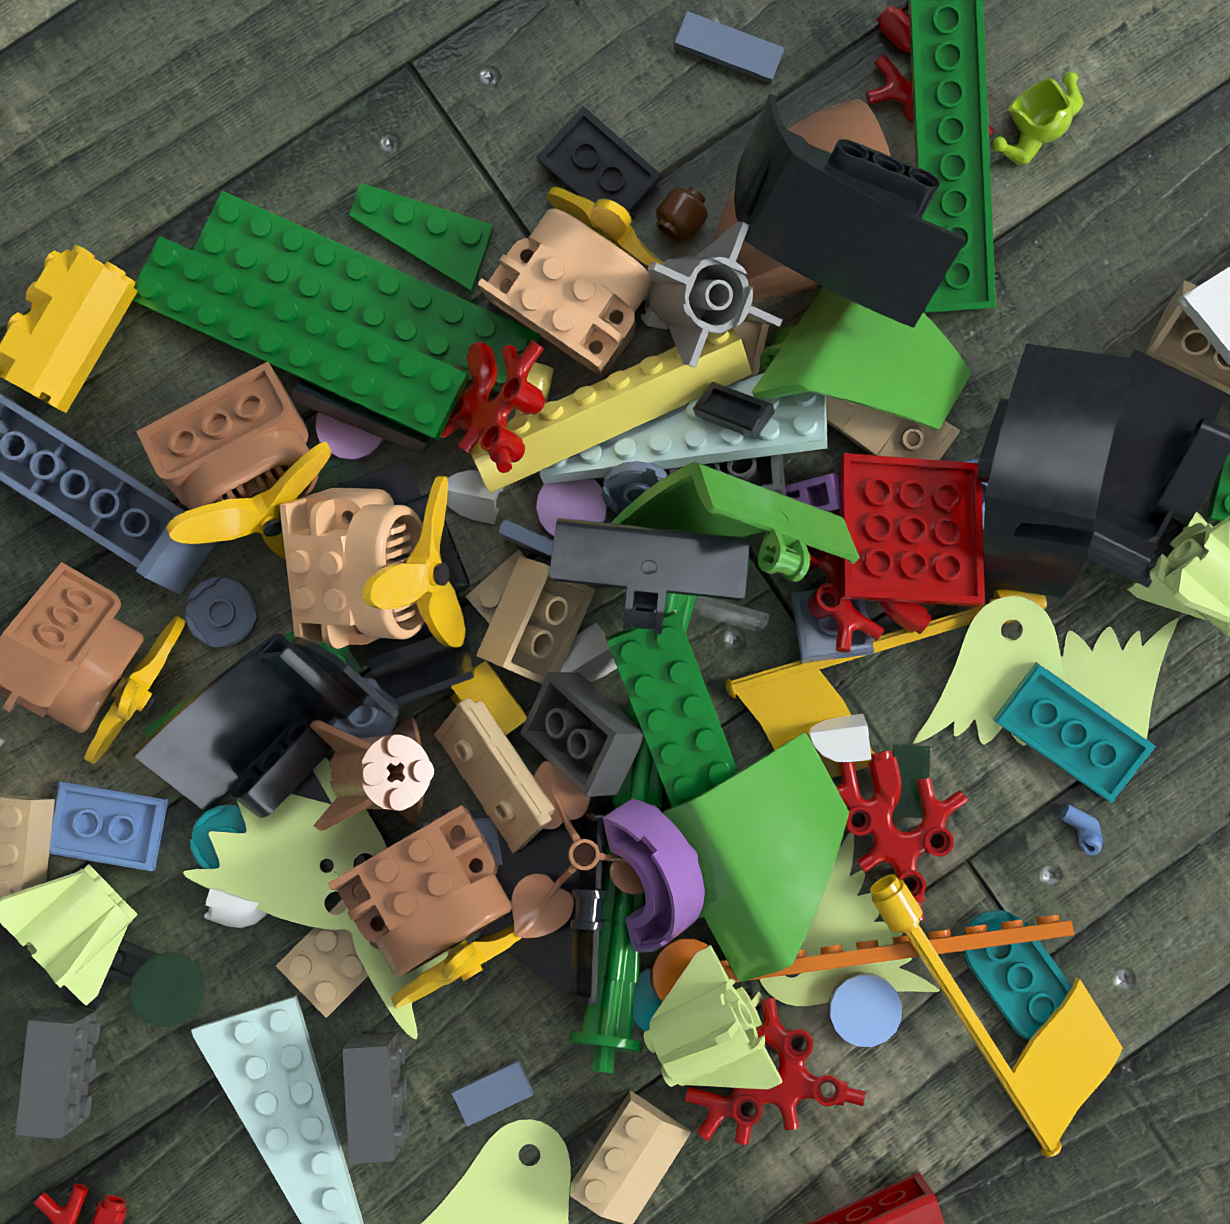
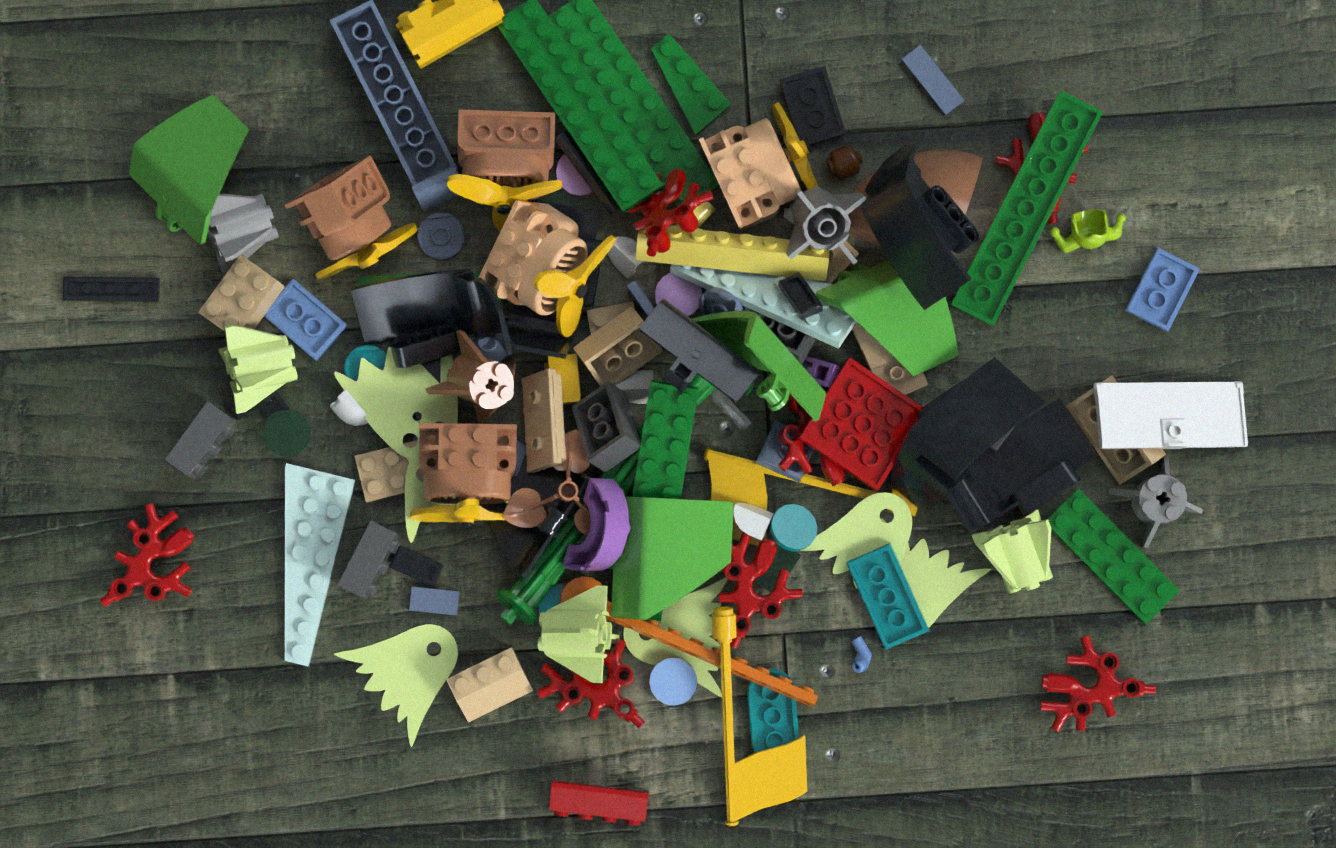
camera: 30 degrees right, 0 degrees up
none -> black tile [390,546,443,587]
none -> teal tile [769,504,818,552]
none -> medium blue tile [1125,247,1200,332]

